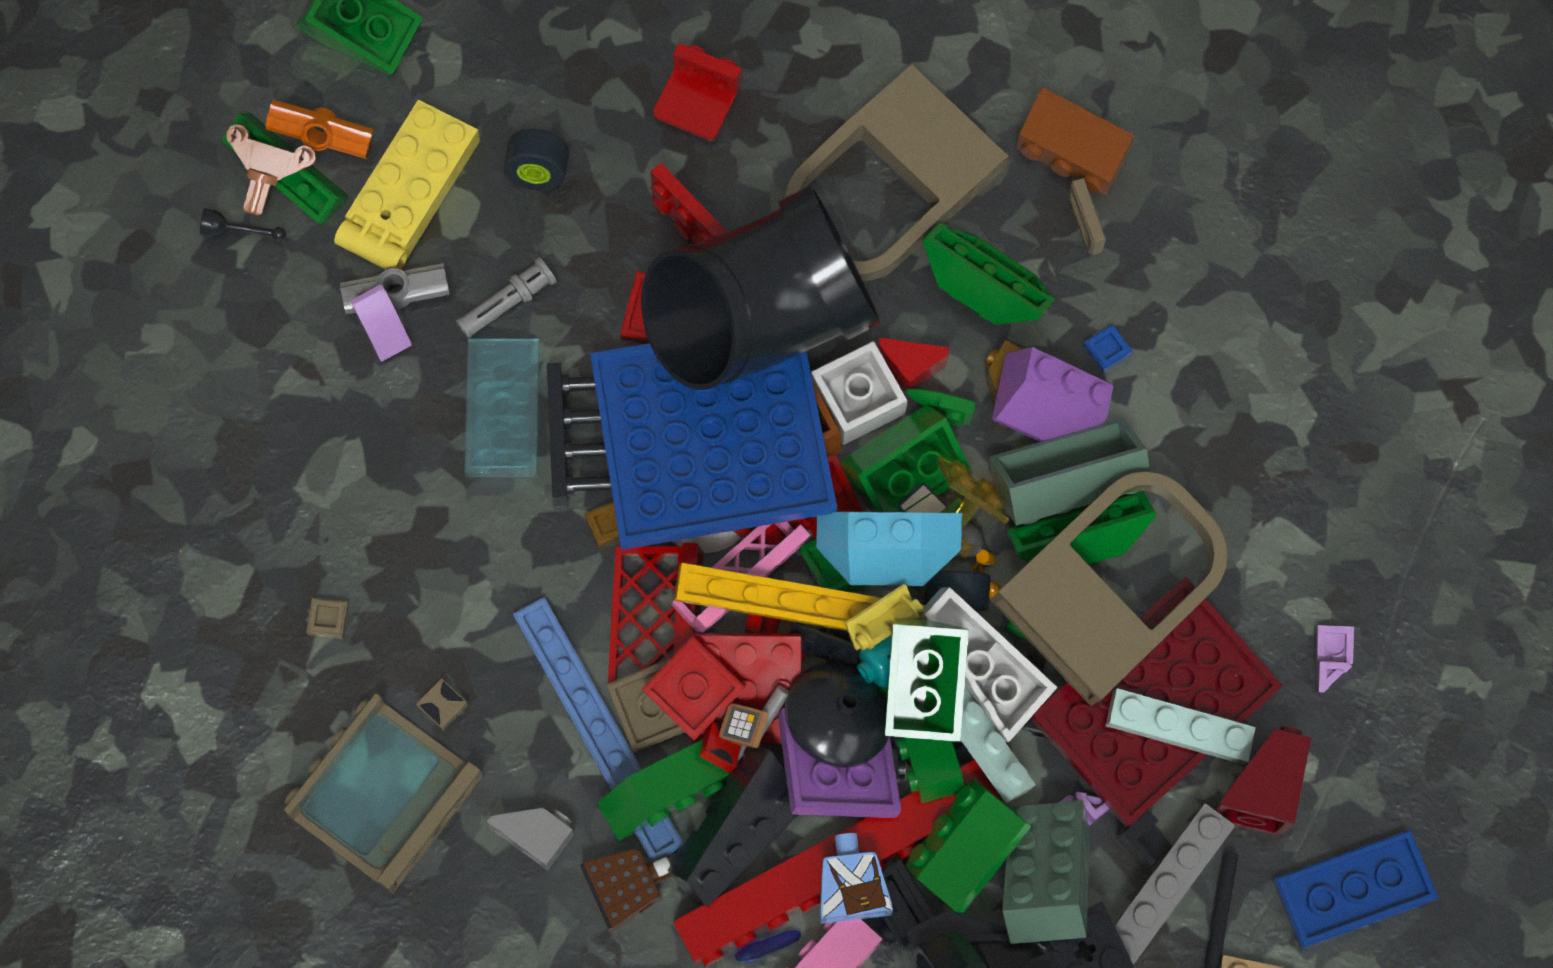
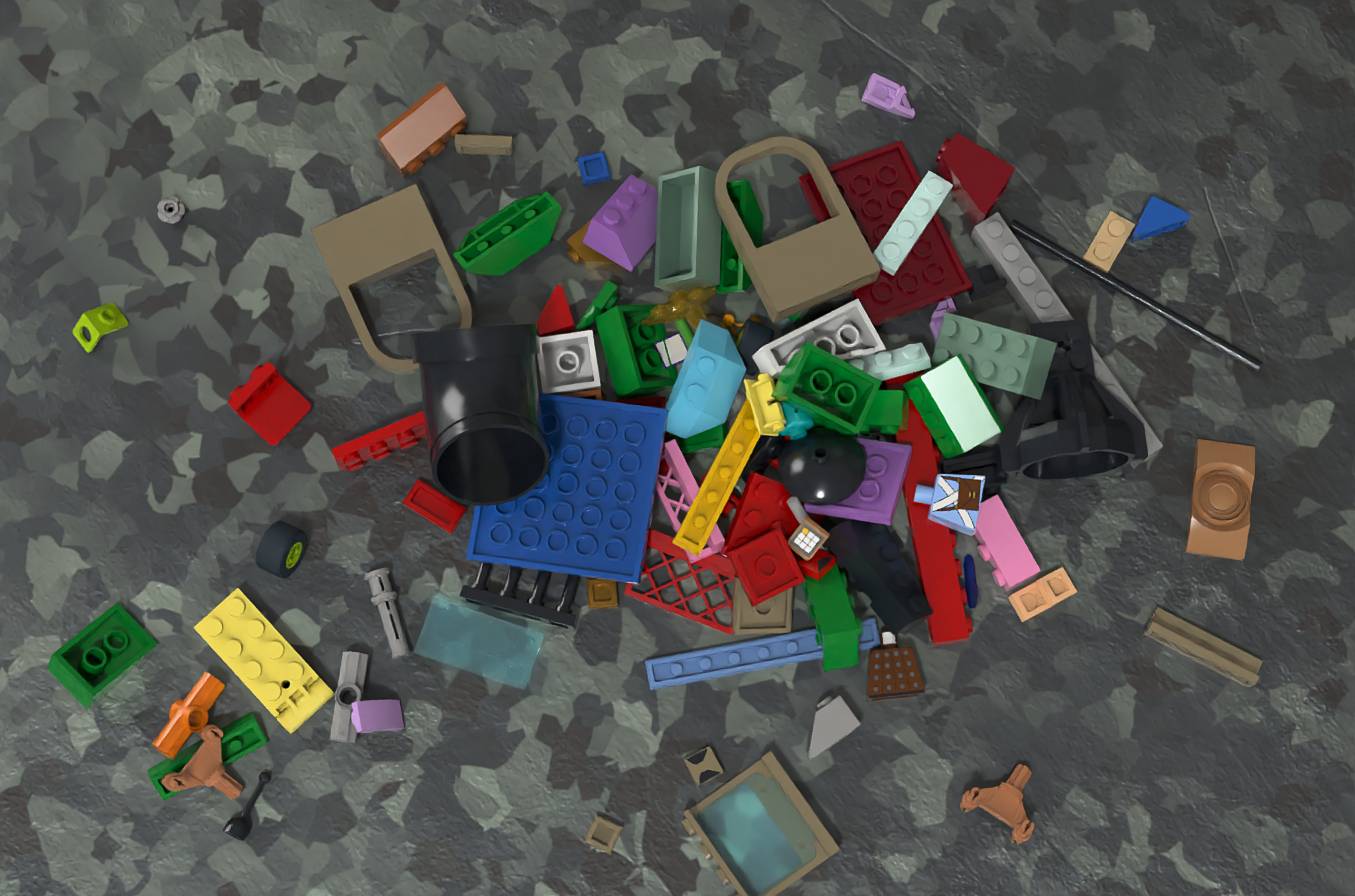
camera: 70 degrees left, 5 degrees up
blue tile [1273,830,1439,950] -> none

